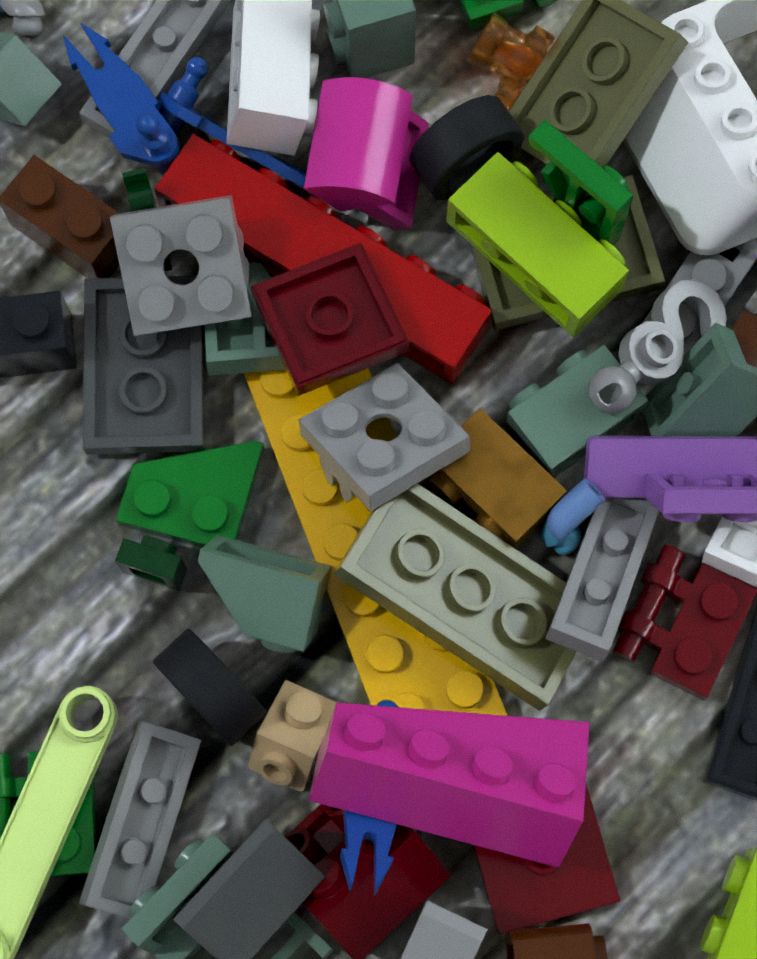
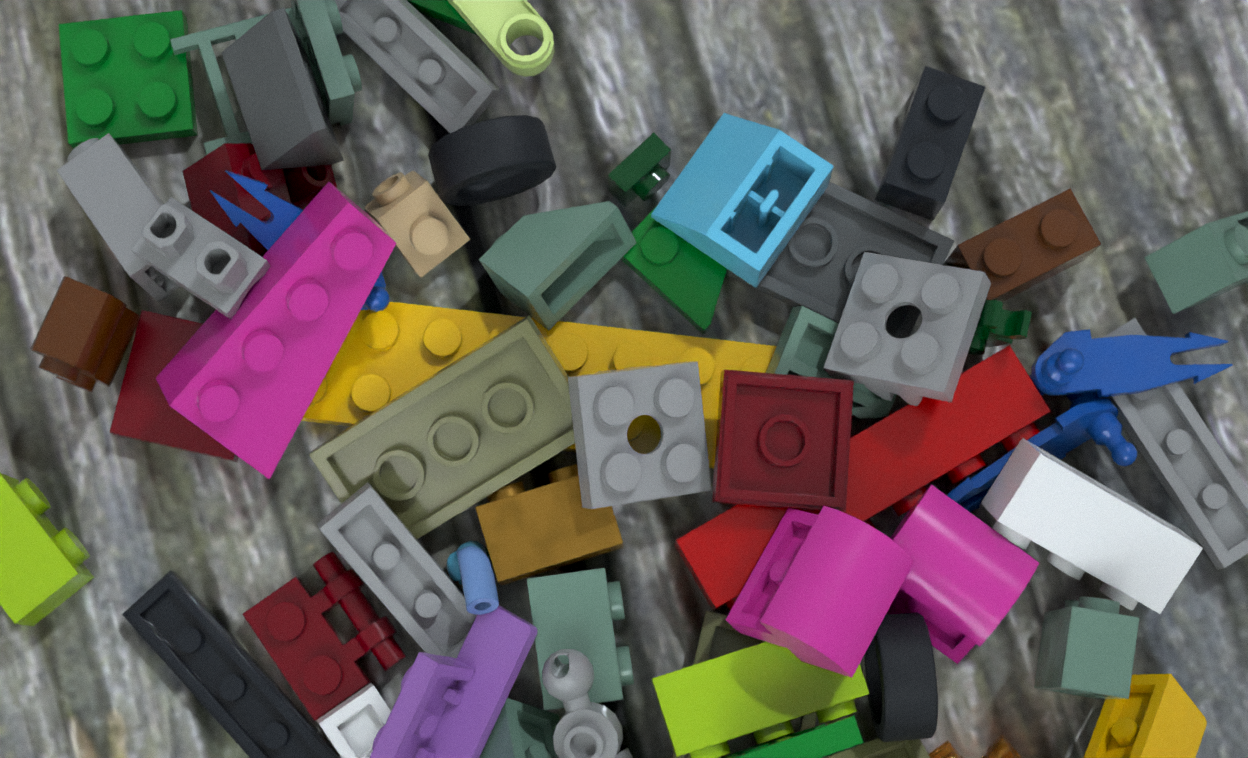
camera: 115 degrees right, 5 degrees up
none -> light grey hips [130,197,271,319]
none -> medium azure slope [651,113,834,288]
none -> dark pink brick [725,506,915,678]

